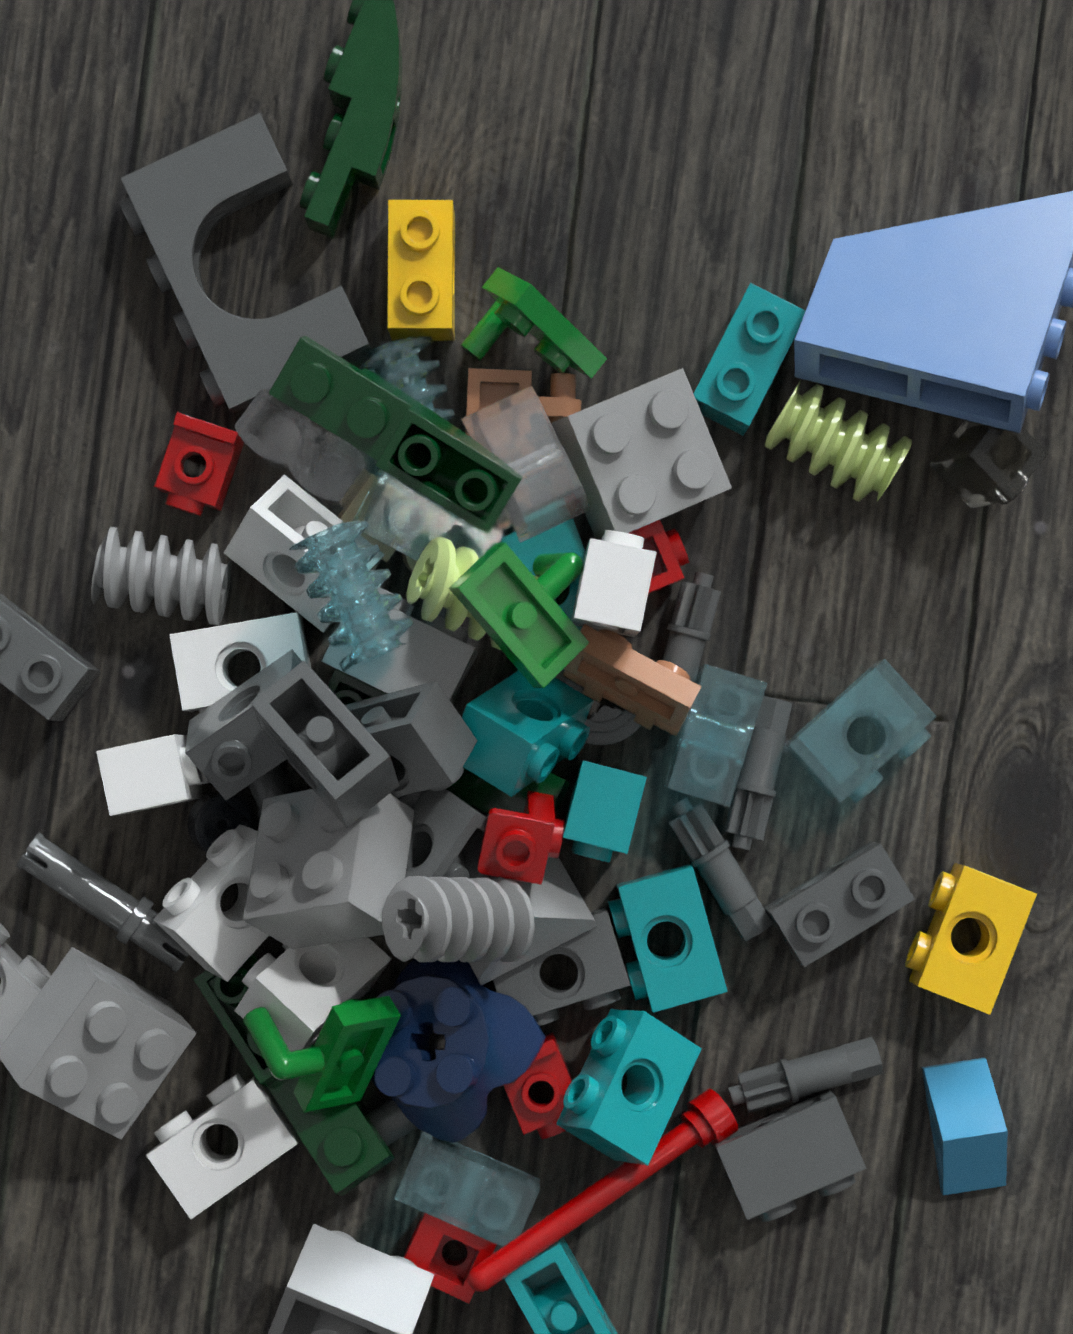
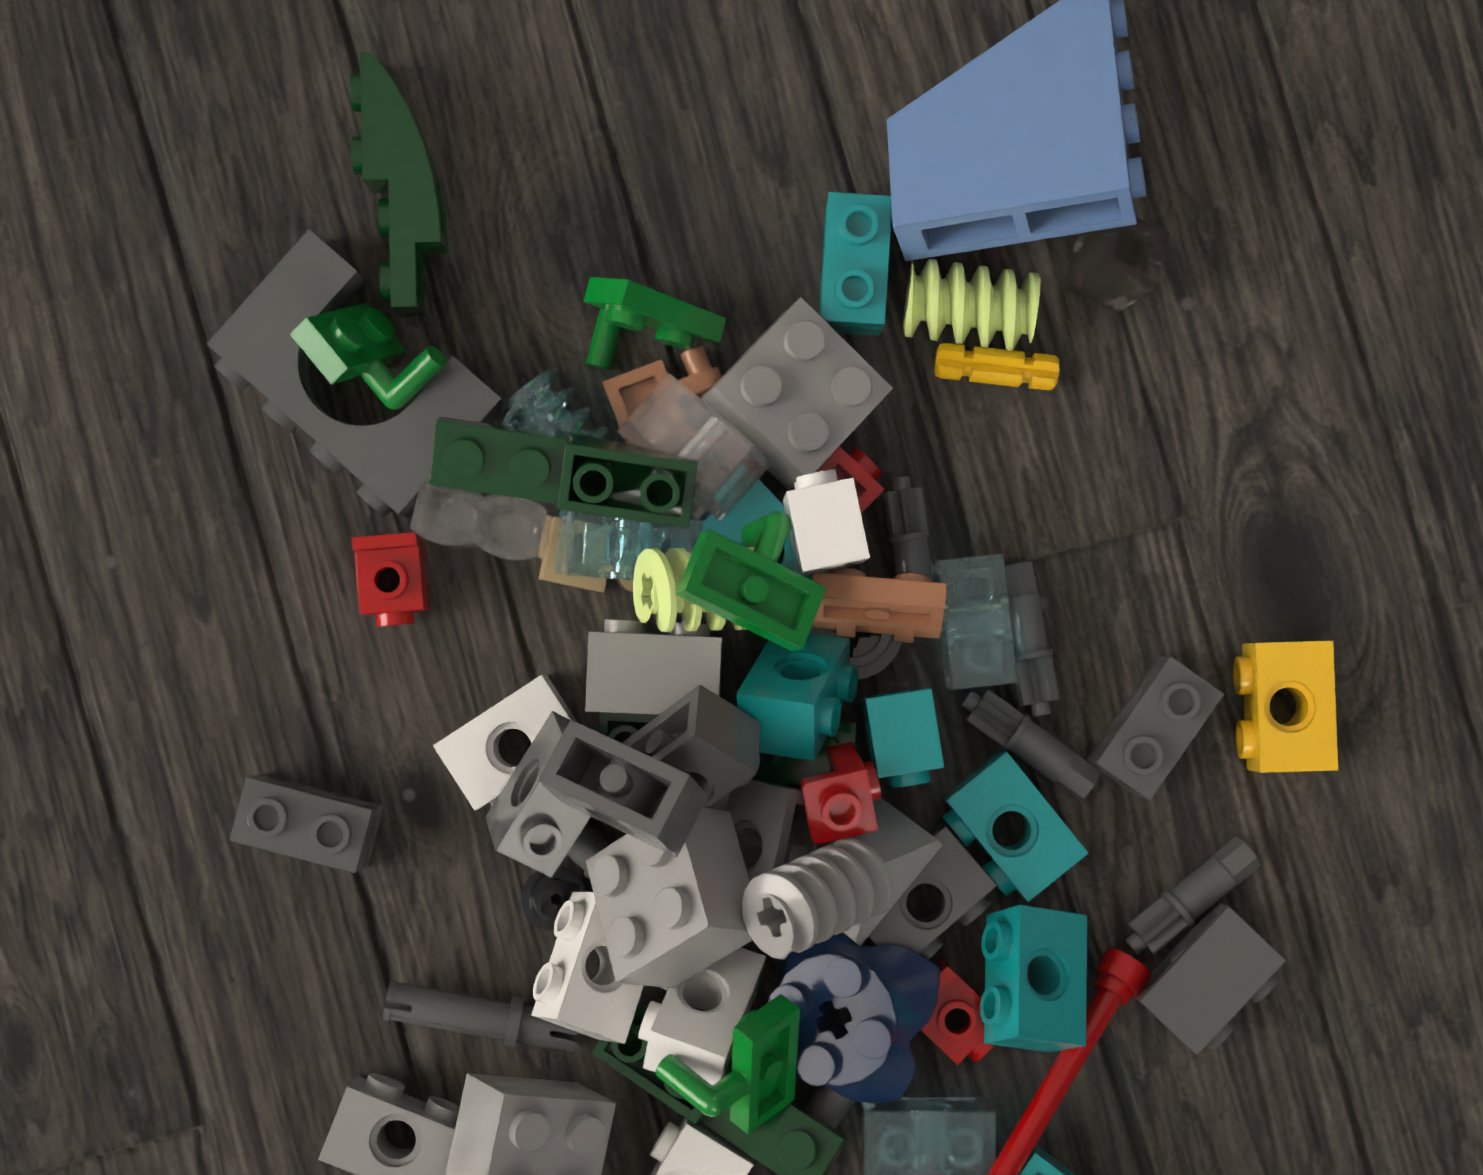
camera: 20 degrees left, 0 degrees up
light grey piece [91,526,231,626] -> none
white brick [96,734,210,816] -> none
white brick [224,474,385,633] -> none
clear light blue piece [289,520,414,672] -> none
yellow brick [388,200,455,341] -> none
clear light blue brick [784,659,937,803] -> none
dark azure slope [922,1058,1008,1195] -> none
none -> green plate [290,303,447,410]
none -> yellow axle [934,343,1060,391]

